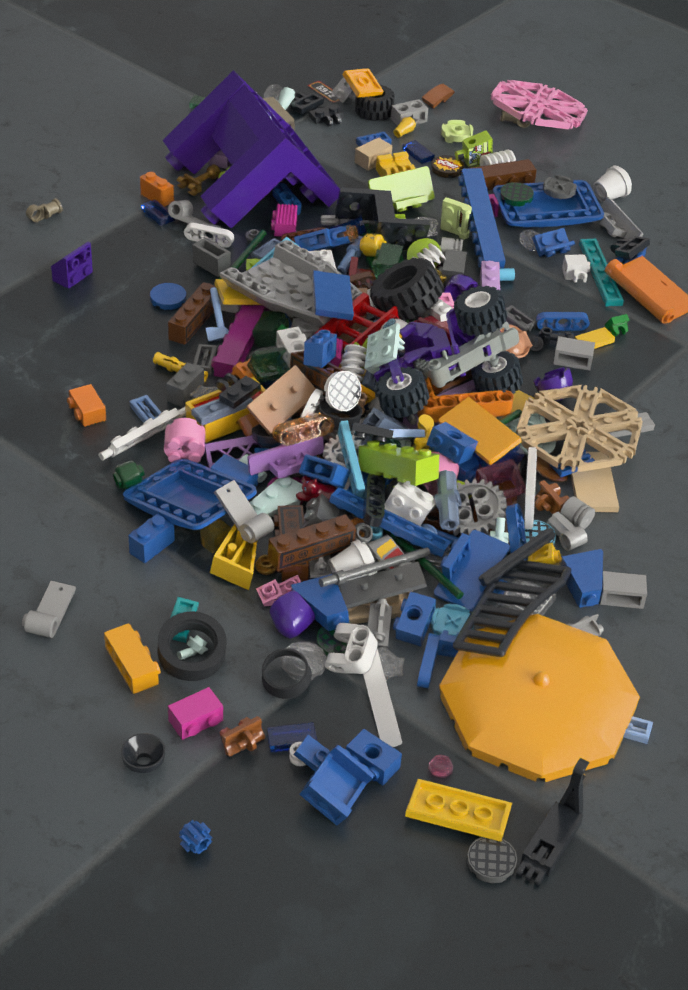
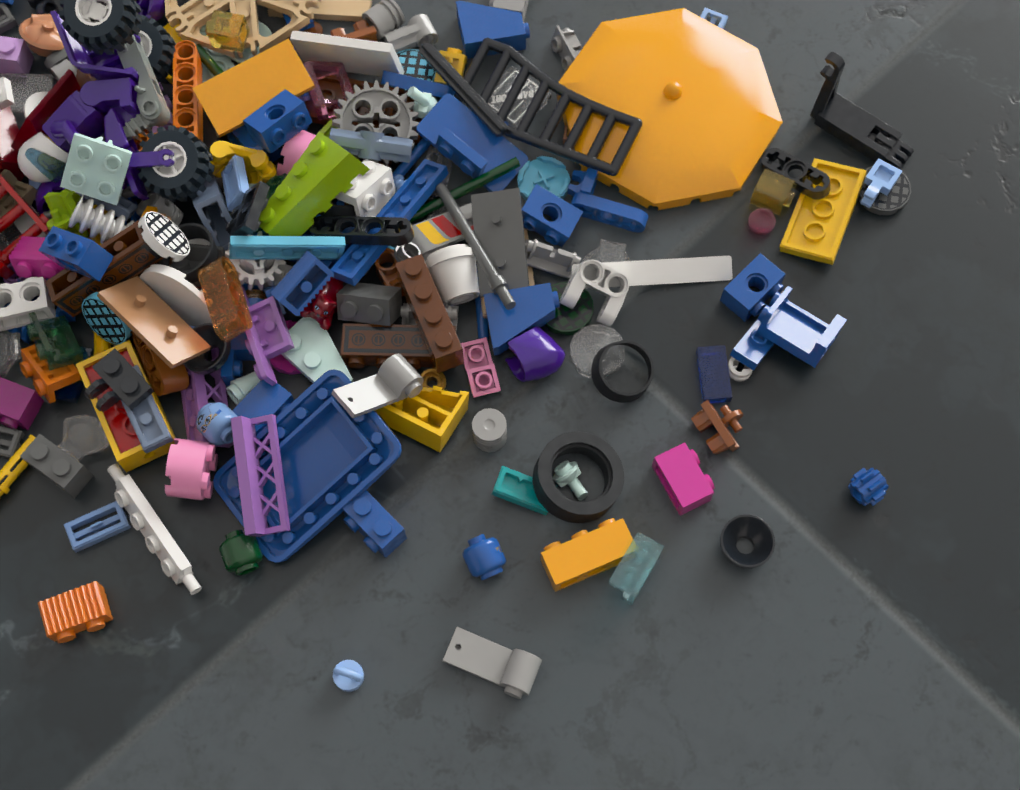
camera: 80 degrees left, 25 degrees up
none -> medium blue head [196,402,238,446]
none -> clear yellow brick [205,10,250,52]
none -> medium lavender fence [231,414,291,537]
none -> light blue tile [333,660,364,692]
none -> blue head [462,534,506,580]
none -> light grey piece [472,408,507,452]
none -> clear light blue bracket [609,532,664,605]
none -> clear yellow brick [750,168,796,216]
none -> black beam [761,148,830,199]
none -> light blue plate [860,158,902,208]

